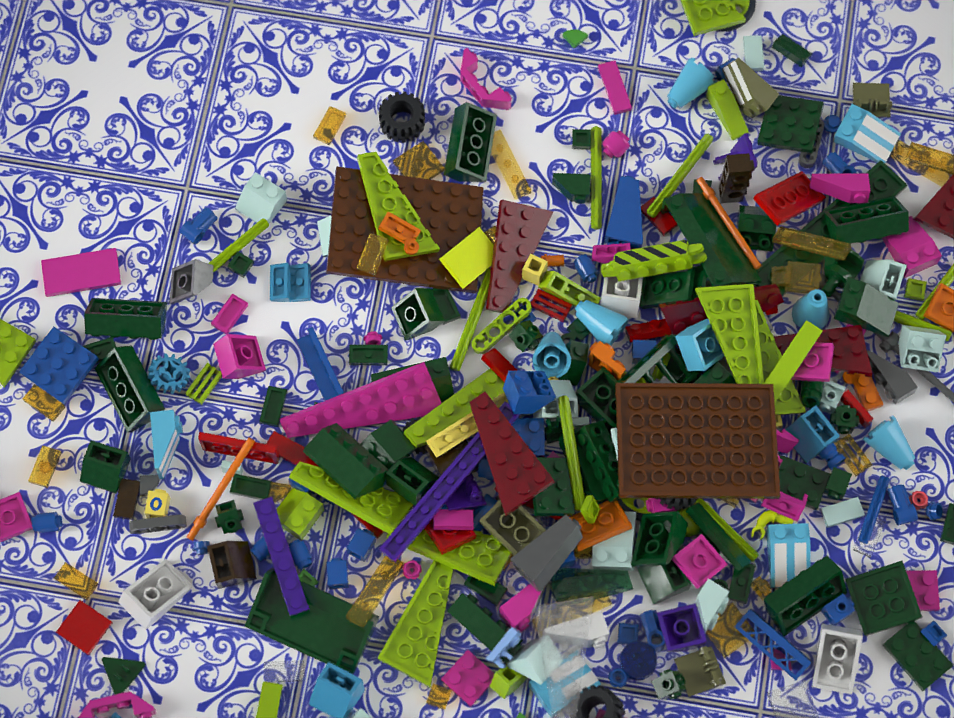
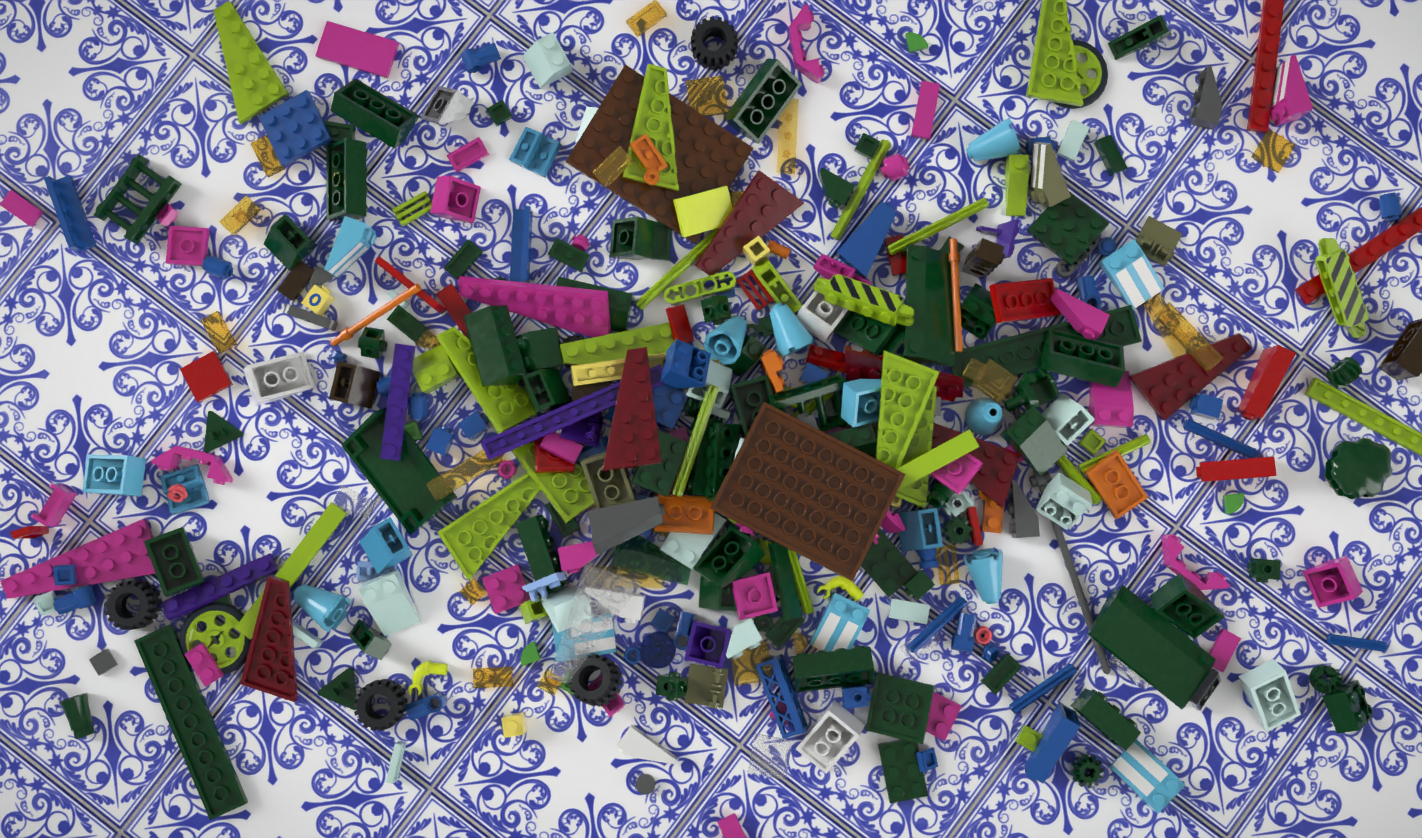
camera: 30 degrees right, 15 degrees up
dark azure gear [148,353,190,394] -> none
lime axle [208,218,269,272] -> none
blue brick [574,254,599,283] -> none
lime tile [580,495,600,523] -> none
dark pink panel [761,492,808,522] -> none
clear yellow tile [773,226,851,261] -> none

